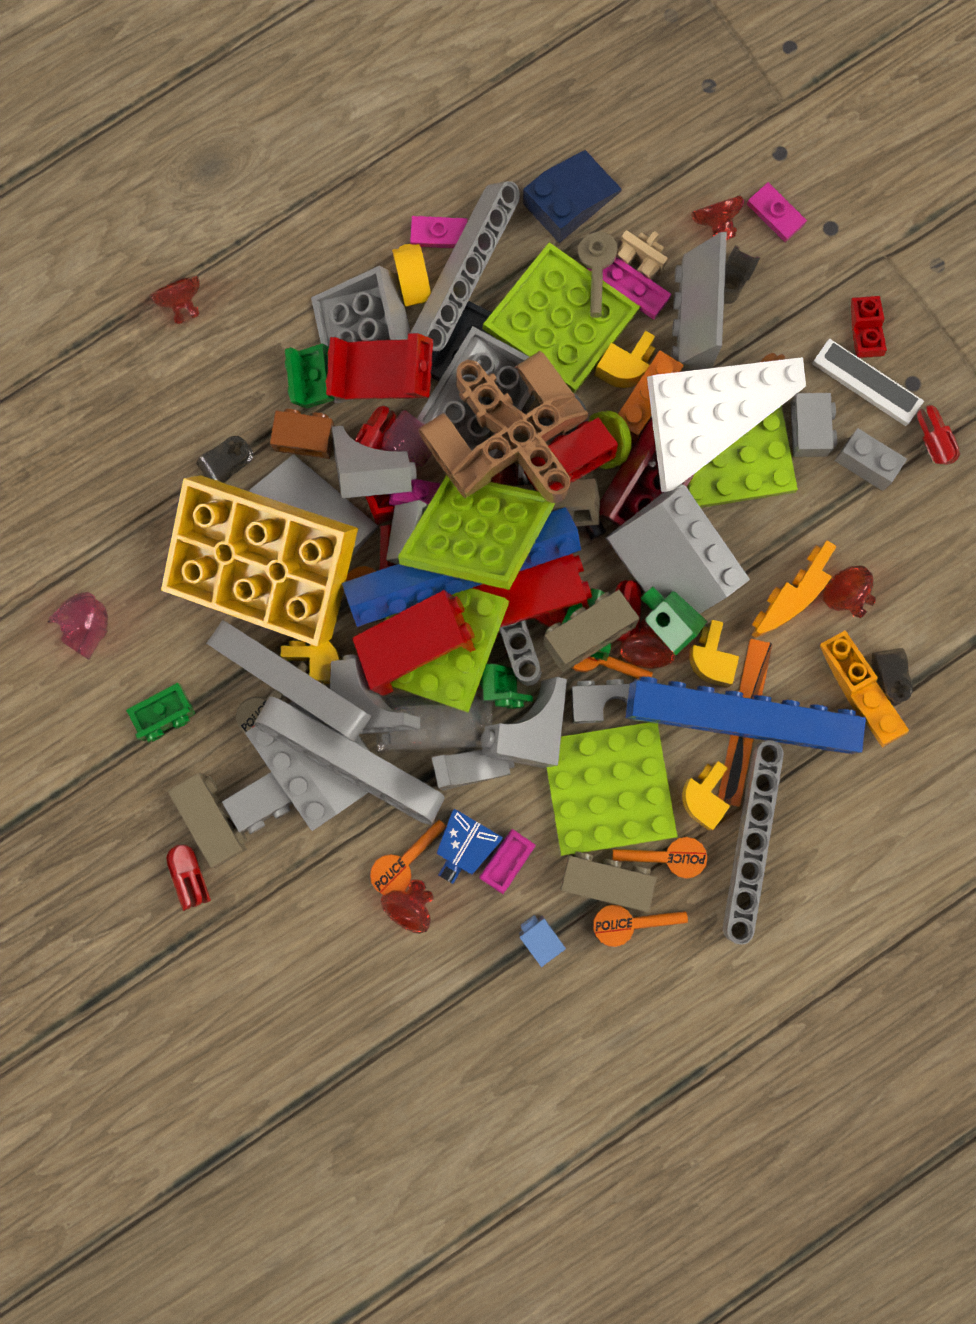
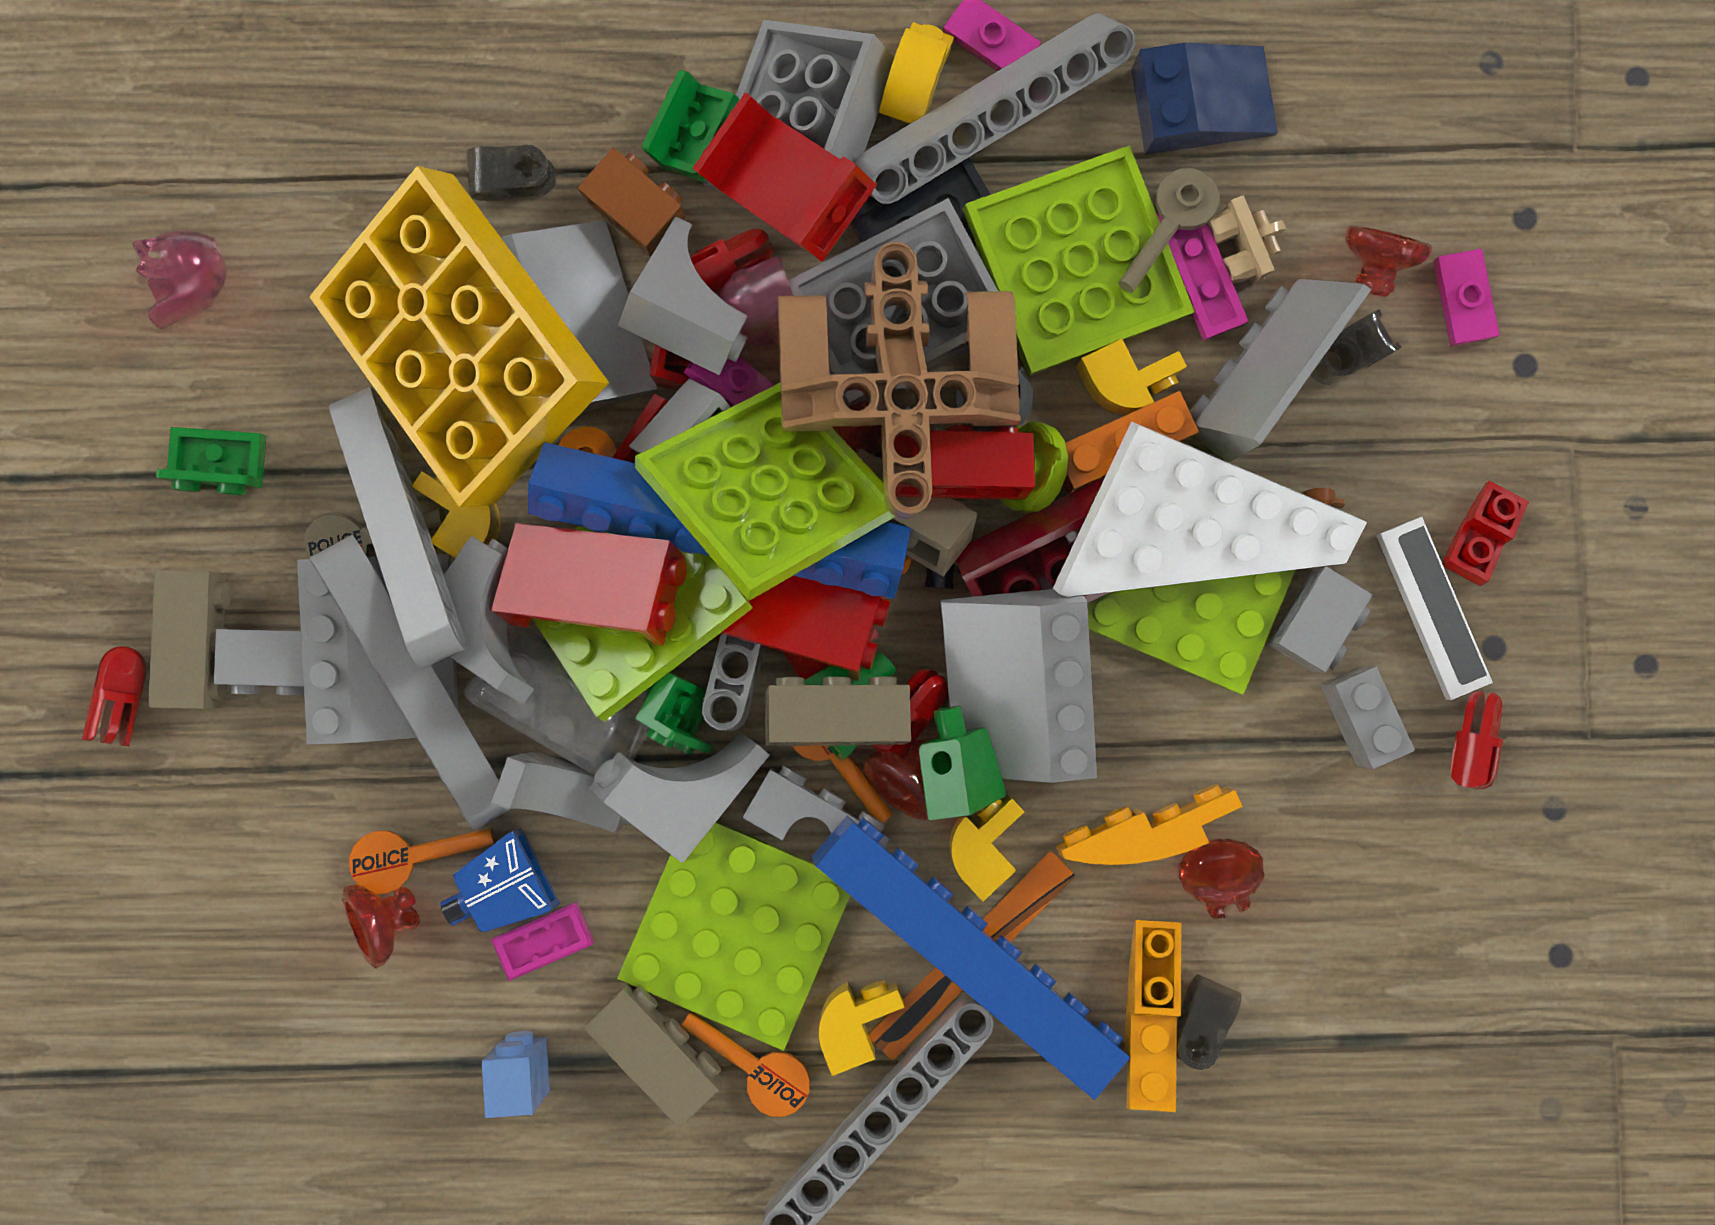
camera: 25 degrees right, 5 degrees up
orange piece [593,905,688,947] -> none

